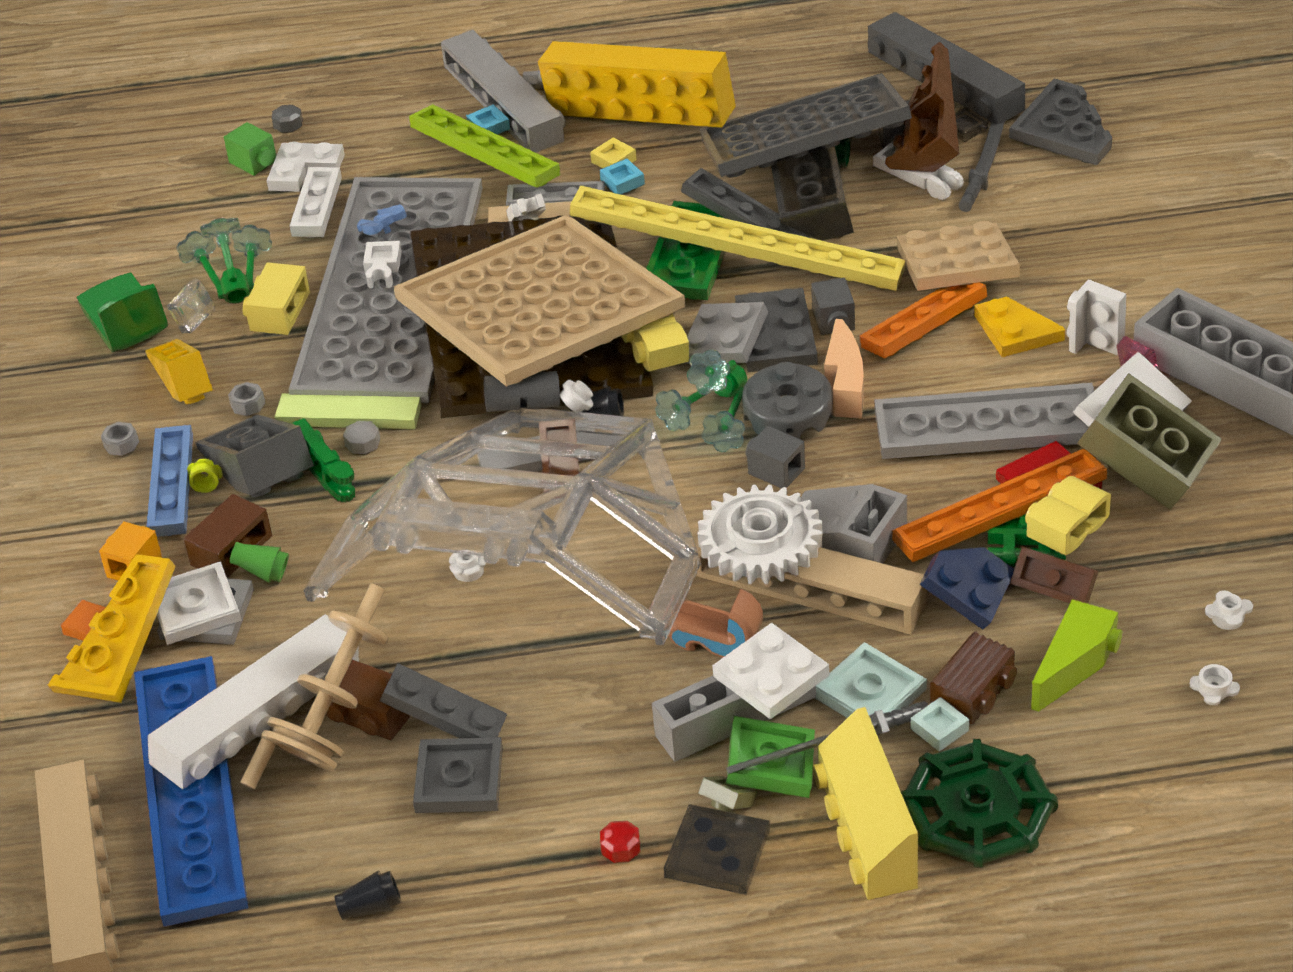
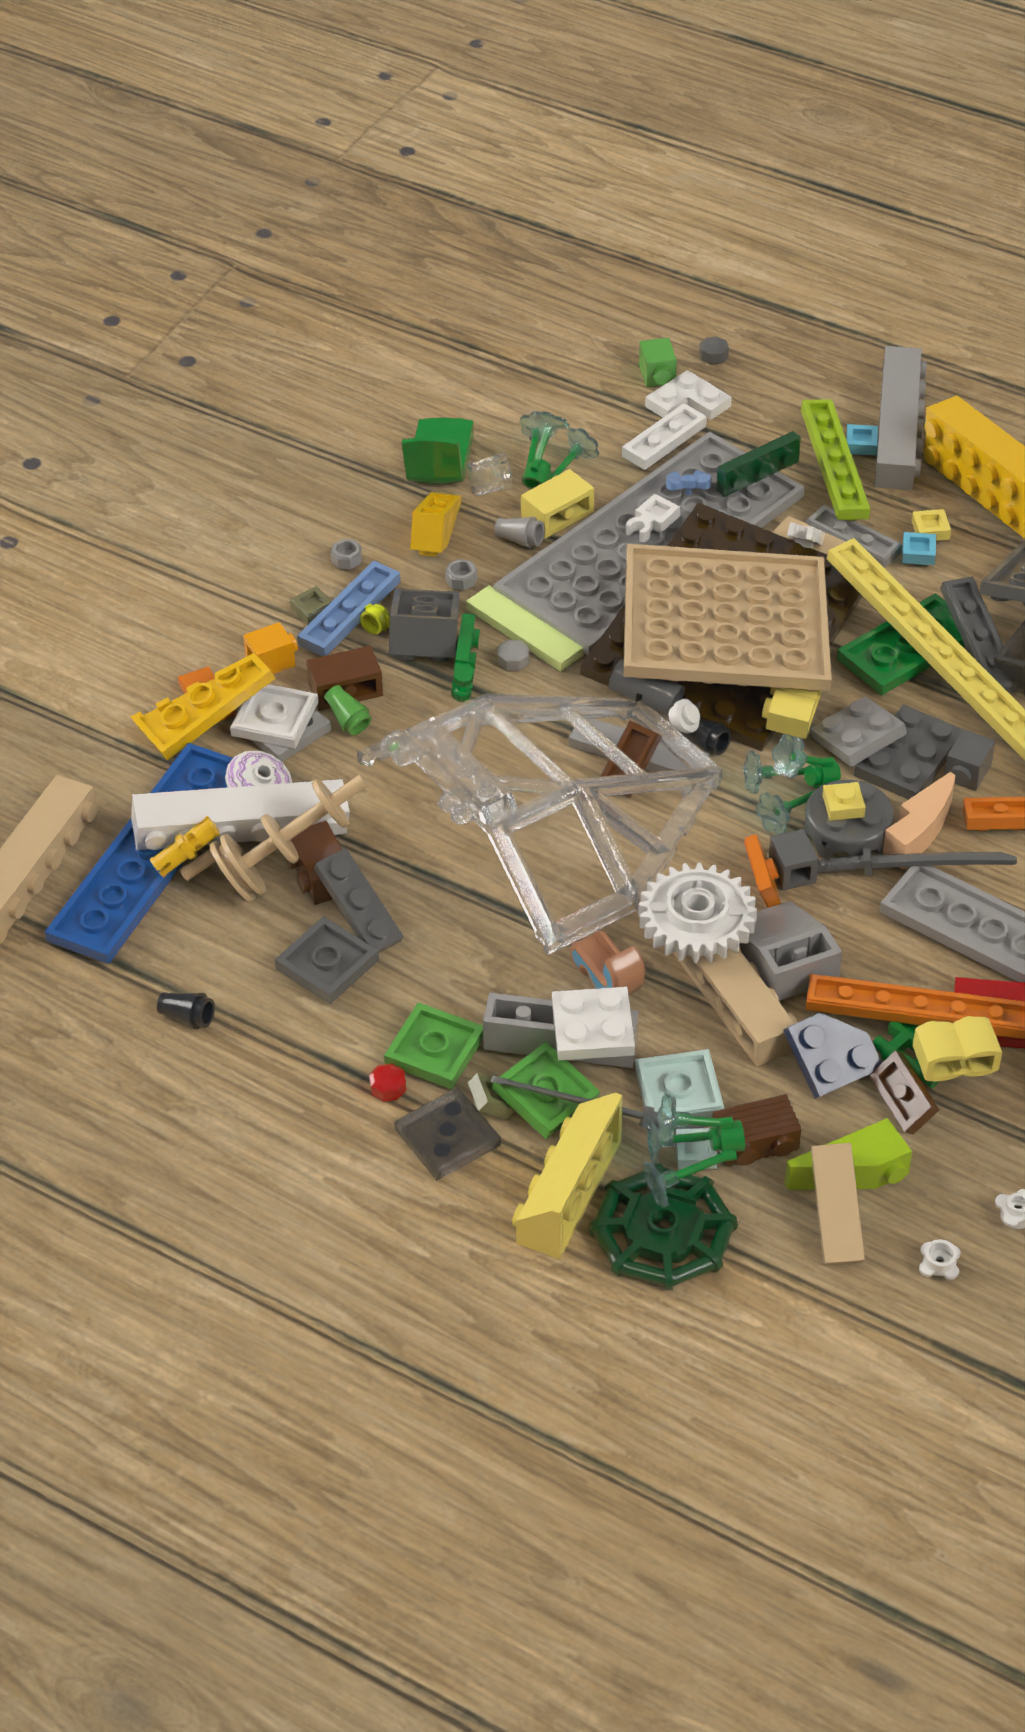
camera: 35 degrees right, 5 degrees up
none -> yellow pin [150,816,221,877]
none -> white dish [225,751,293,788]
none -> olive tile [290,586,332,625]
none -> bright green plate [384,1002,483,1090]
none -> light grey cone [495,517,545,548]
none -> plant [643,1094,745,1208]
none -> dark green plate [716,431,801,497]
none -> orange plate [744,834,782,908]
none -> tan tile [811,1143,865,1266]
none -> dark grey sword [817,848,1017,876]
none -> light yellow plate [823,782,866,821]

